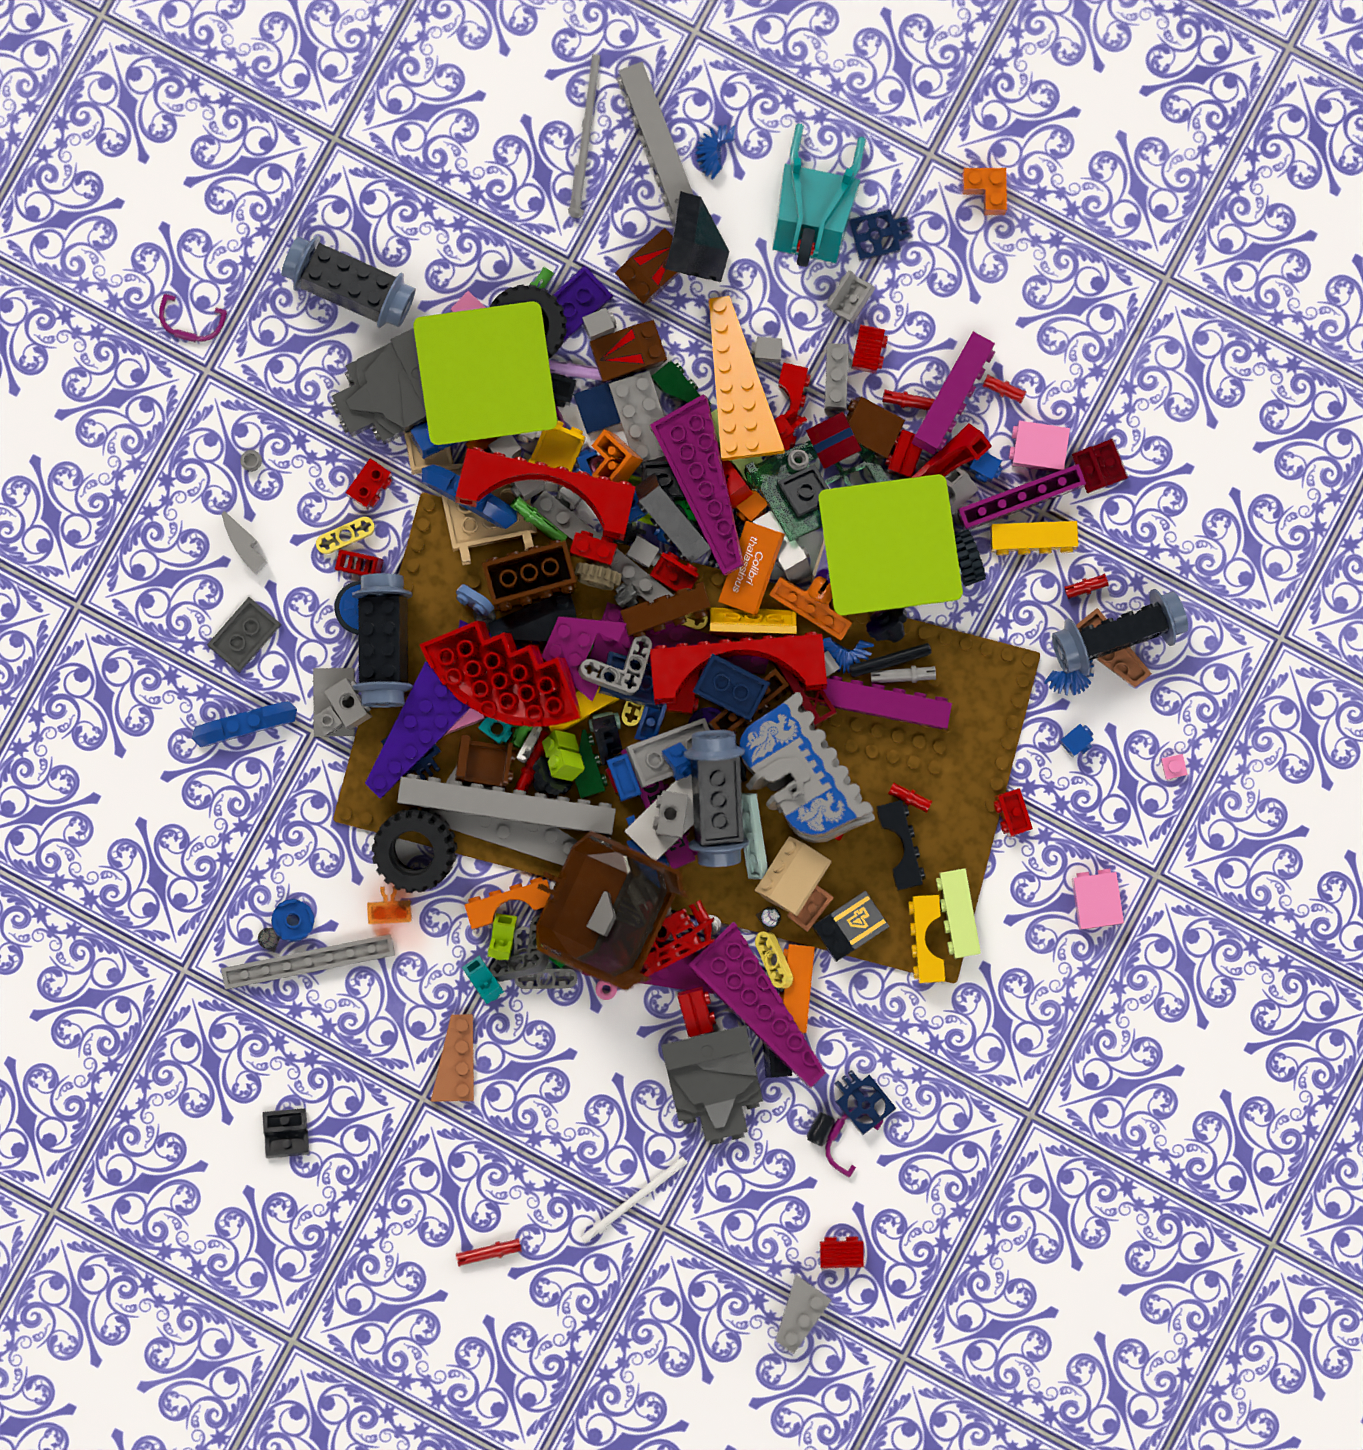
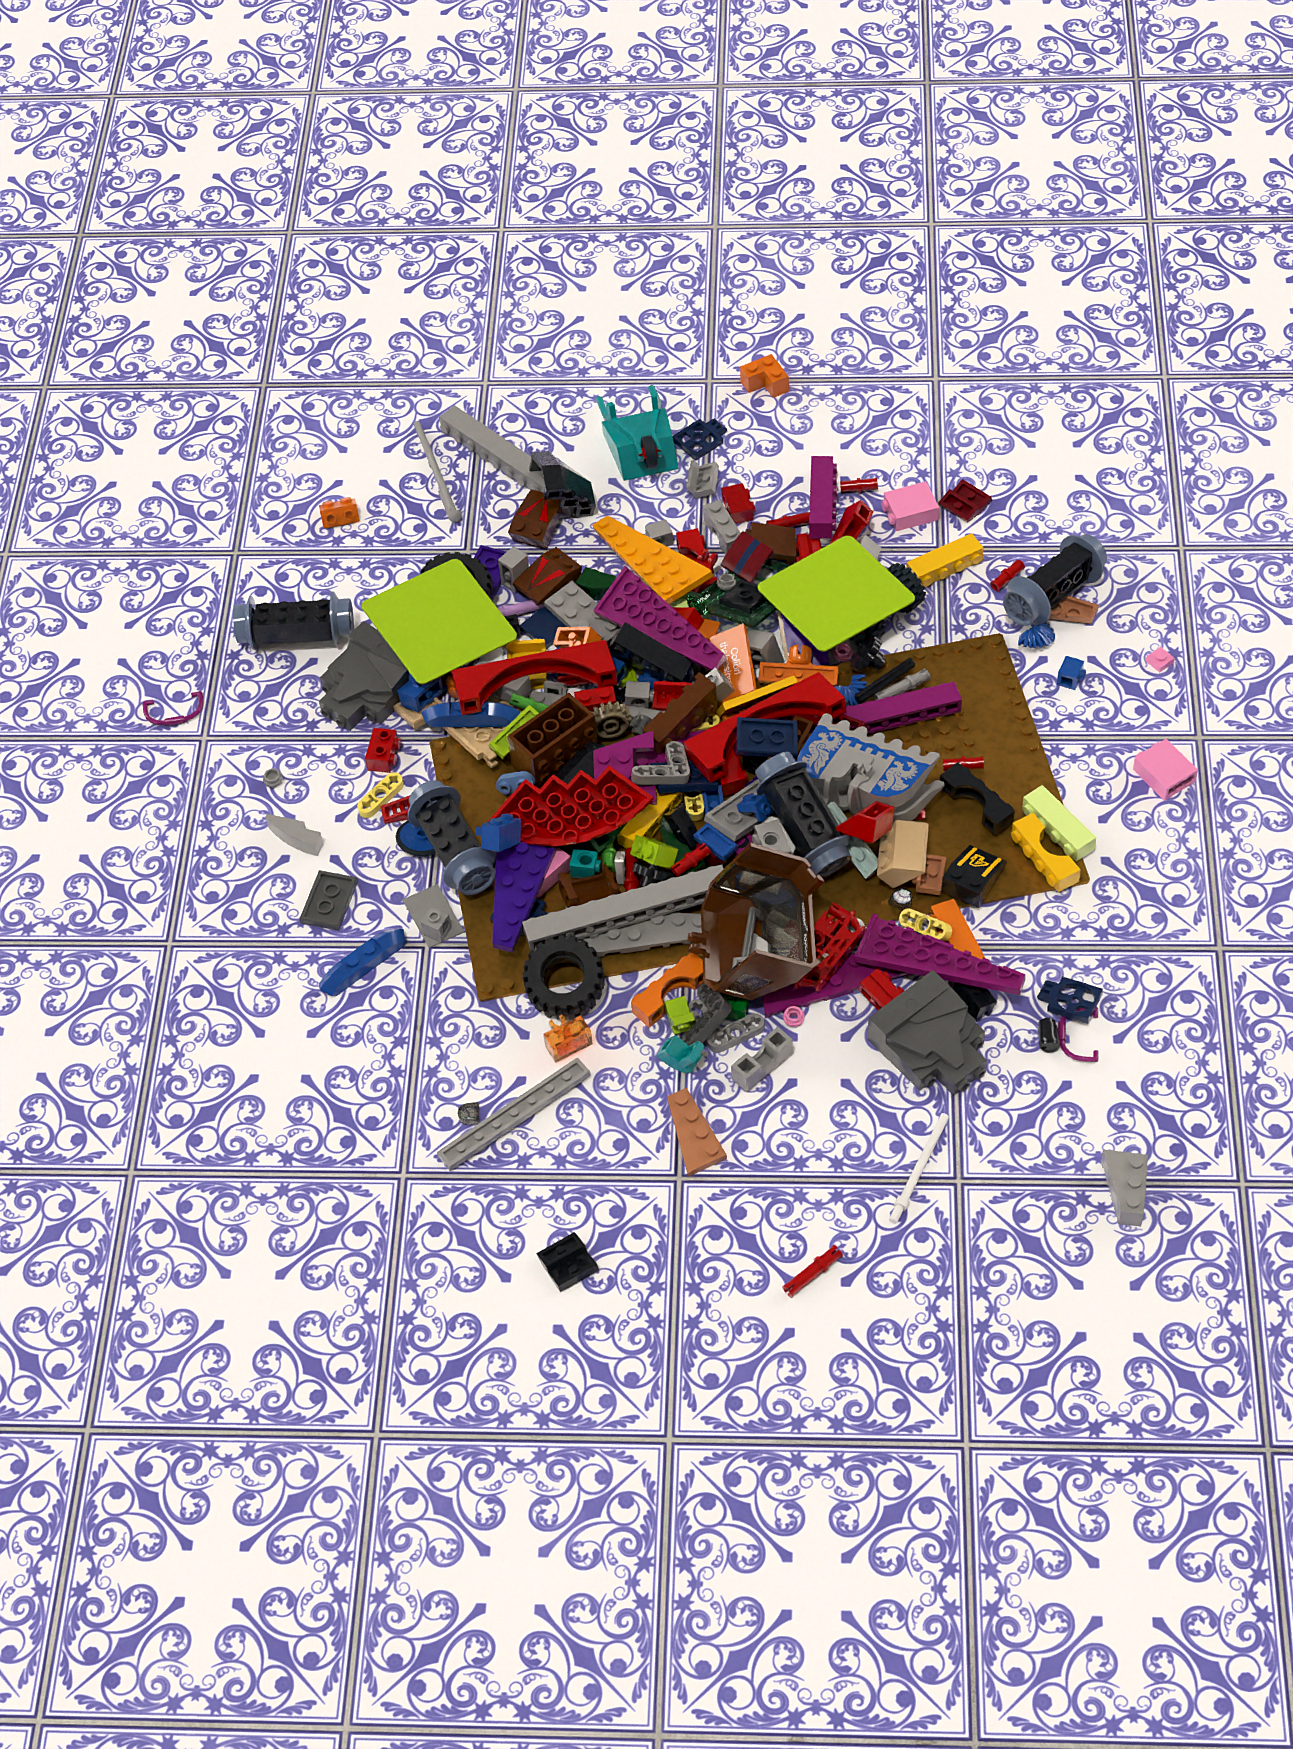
camera: 20 degrees left, 30 degrees down
blue tile [271,899,315,942] -> none
light grey brick [324,678,372,730] -> none
blue hair [695,125,736,180] -> none
red brick [819,1236,864,1268] -> none
magenta brick [957,464,1086,530] -> none
blue brick [968,452,1003,483] -> none
red bracket [993,788,1033,837] -> none
none -> orange bracket [319,497,360,528]
none -> blue brick [476,814,521,852]
none -> lime plate [488,705,539,759]
none -> red pin [670,843,711,877]
none -> light grey brick [705,668,735,702]
none -> light grey arch [731,1027,793,1092]
none -> dark grey hinge [732,907,764,971]
none -> red slope [836,801,895,843]

